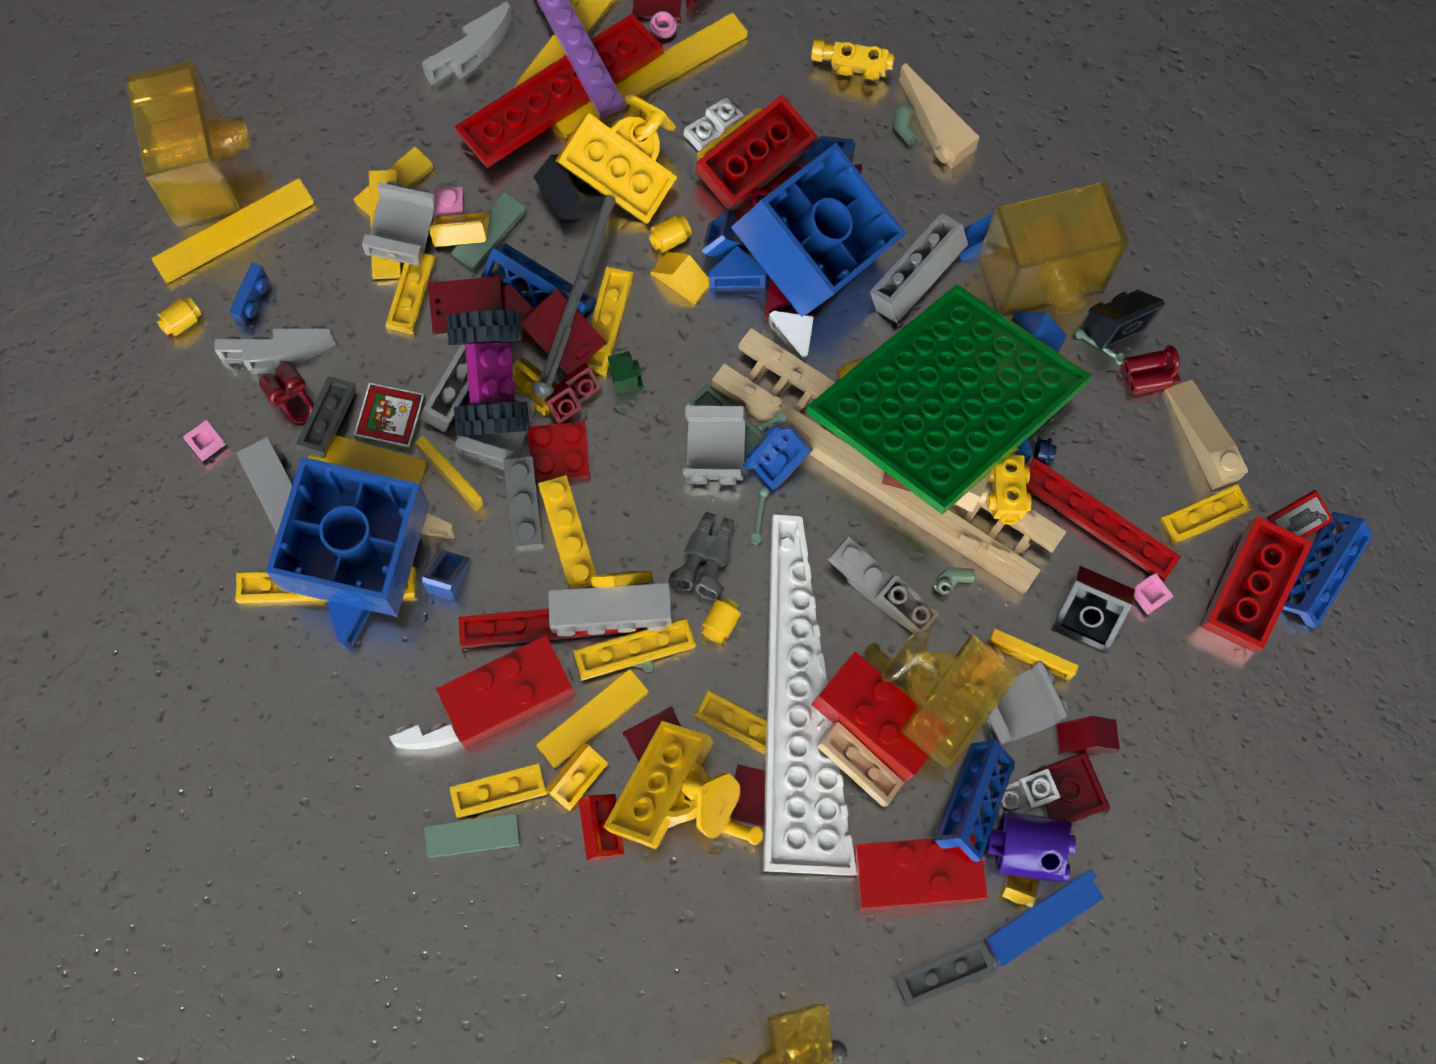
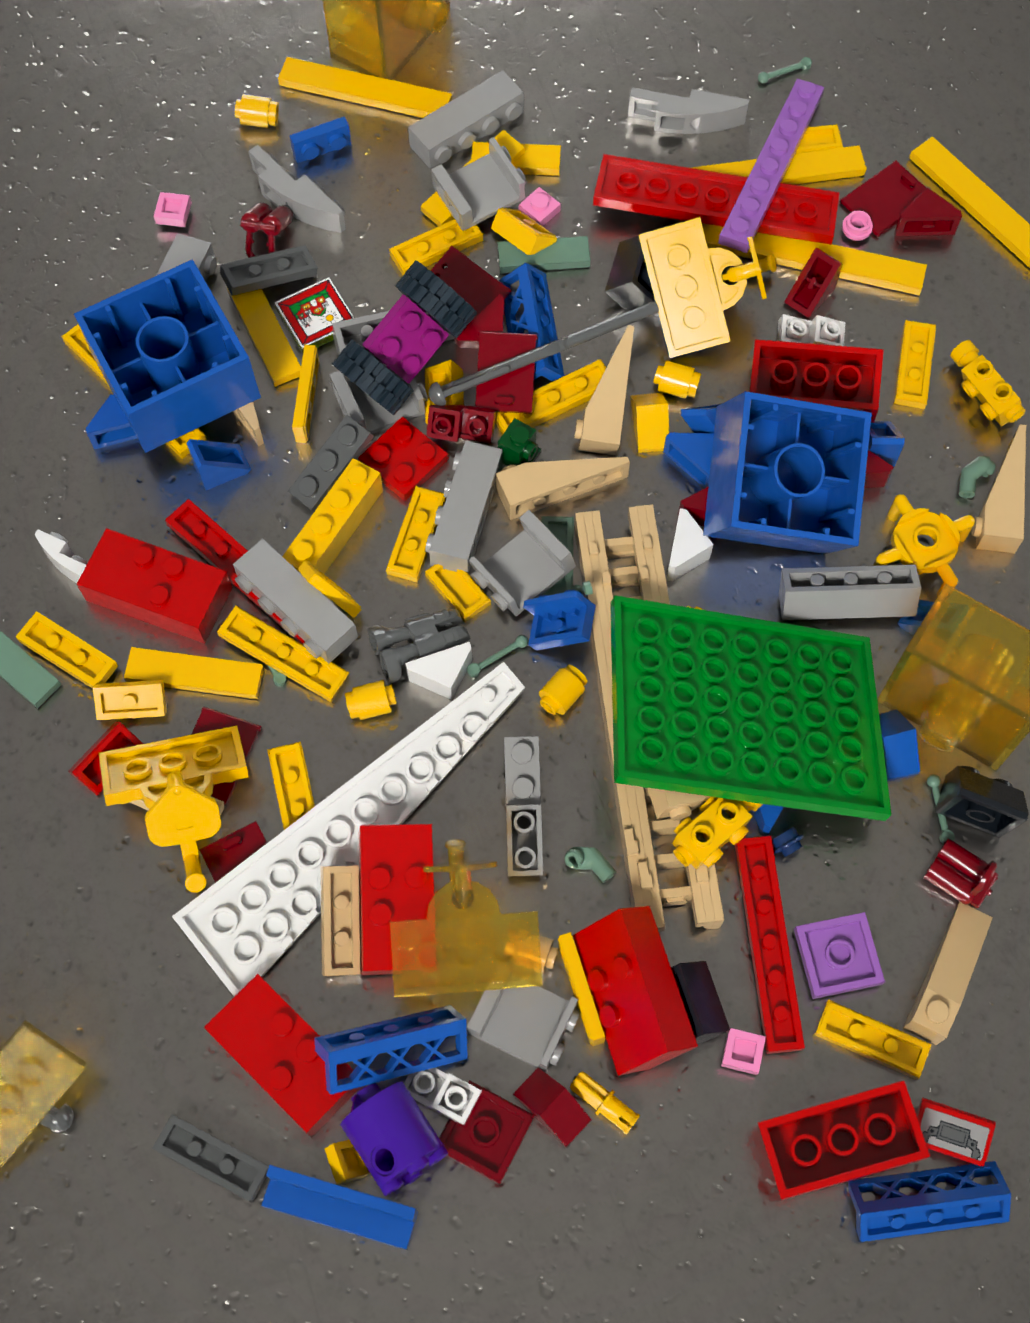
camera: 50 degrees right, 5 degrees down
none -> yellow tile [386,486,446,583]
none -> white slope [405,642,472,700]
none -> light grey brick [408,70,524,169]
none -> light grey brick [425,440,503,574]
none -> yellow tile [425,564,491,623]
none -> tan slope [495,457,630,520]
none -> yellow brick [539,665,588,715]
none -> yellow axle [570,1071,640,1134]
none -> red brick [572,906,698,1076]
none -> tan slope [574,325,634,456]
none -> dark red slope [784,248,843,318]
none -> medium lavender plate [794,912,885,999]
none -> yellow plate [873,494,975,601]
none -> yellow tile [893,320,936,409]

